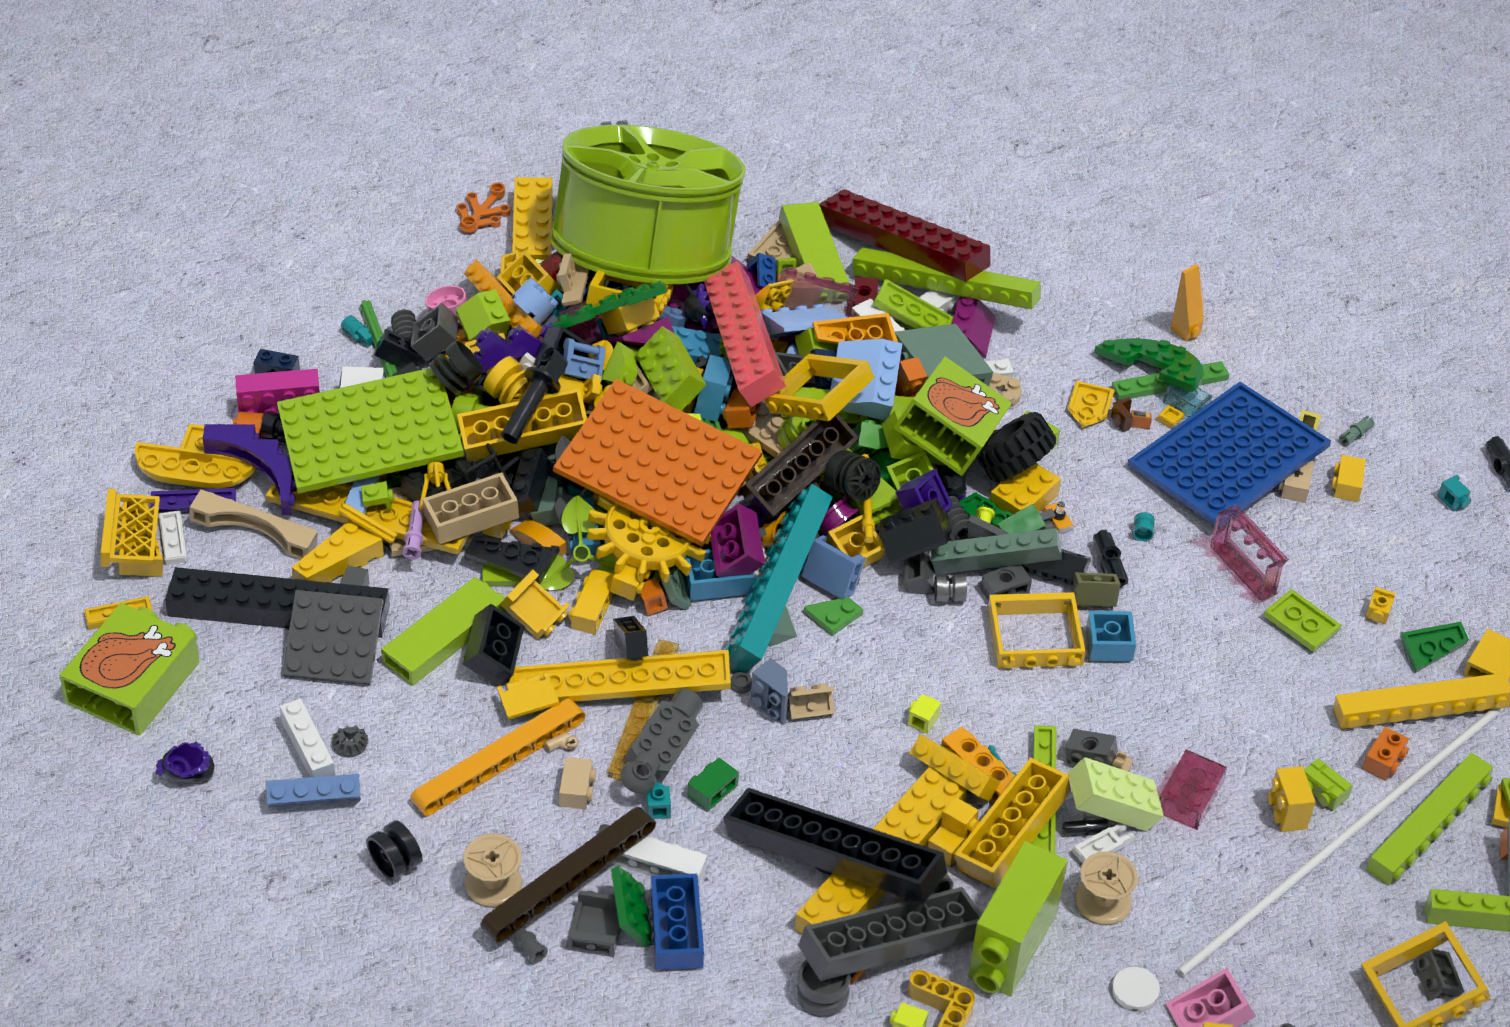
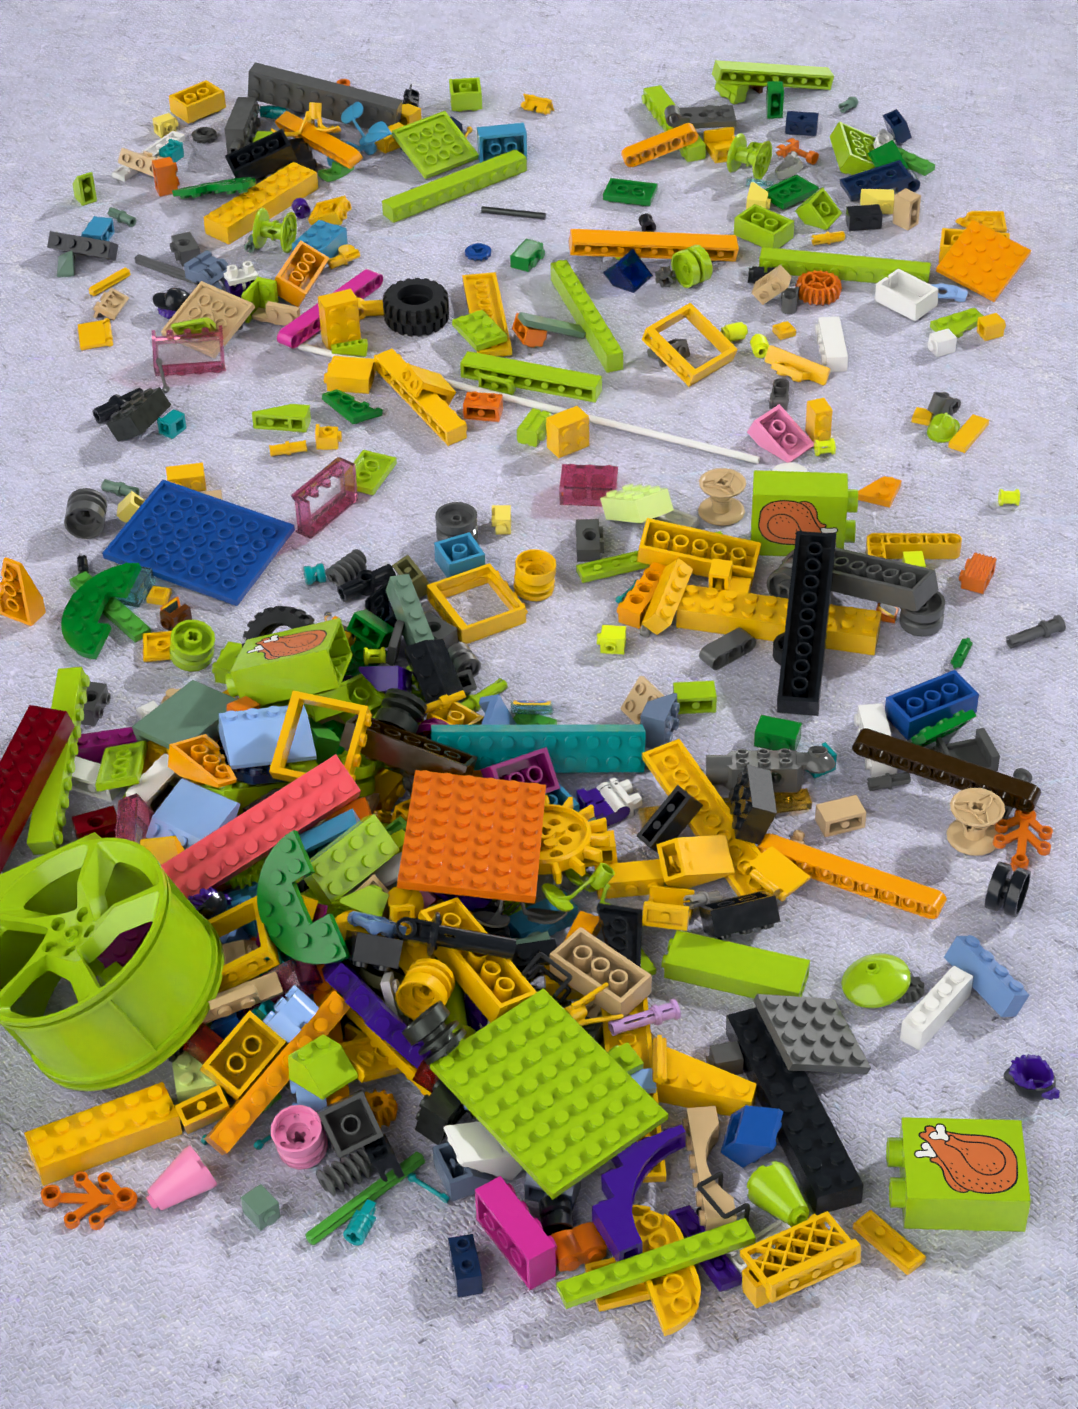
camera: 110 degrees left, 5 degrees down
none -> dark grey wheel [64,488,107,539]
none -> black piece [77,555,89,574]
none -> dark grey brick [81,681,111,726]
none -> pearl dark grey brick [106,387,171,442]
none -> bright pink cone [146,1145,217,1211]
none -> lime wheel [169,620,215,672]
none -> sand green brick [241,1184,281,1231]
none -> lime slope [252,404,311,433]
none -> yellow pin [269,440,307,457]
none -> dark grey piece [325,549,367,587]
none -> yellow panel [400,364,456,406]
none -> dark grey wheel [435,502,478,541]
none -> lime pin [460,678,508,712]
none -> lime slope [478,373,516,395]
none -> light yellow brick [491,505,511,535]
none -> clear light blue slope [511,700,554,715]
none -> yellow wheel [513,549,556,601]
none -> lime plate [556,1218,756,1309]
none -> hips [576,777,642,827]
none -> yellow slope [656,835,735,889]
none -> lime brick [673,681,717,714]
none -> light grey axle [683,891,723,909]
none -> black piece [696,1172,750,1224]
none -> dark grey beam [699,627,756,670]
none -> blue slope [720,1105,783,1168]
none -> black brick [728,764,777,845]
none -> lime cone [746,1161,809,1227]
none -> lime dish [841,953,911,1008]
none -> green axle [950,637,973,669]
none -> orange plant [993,809,1053,871]

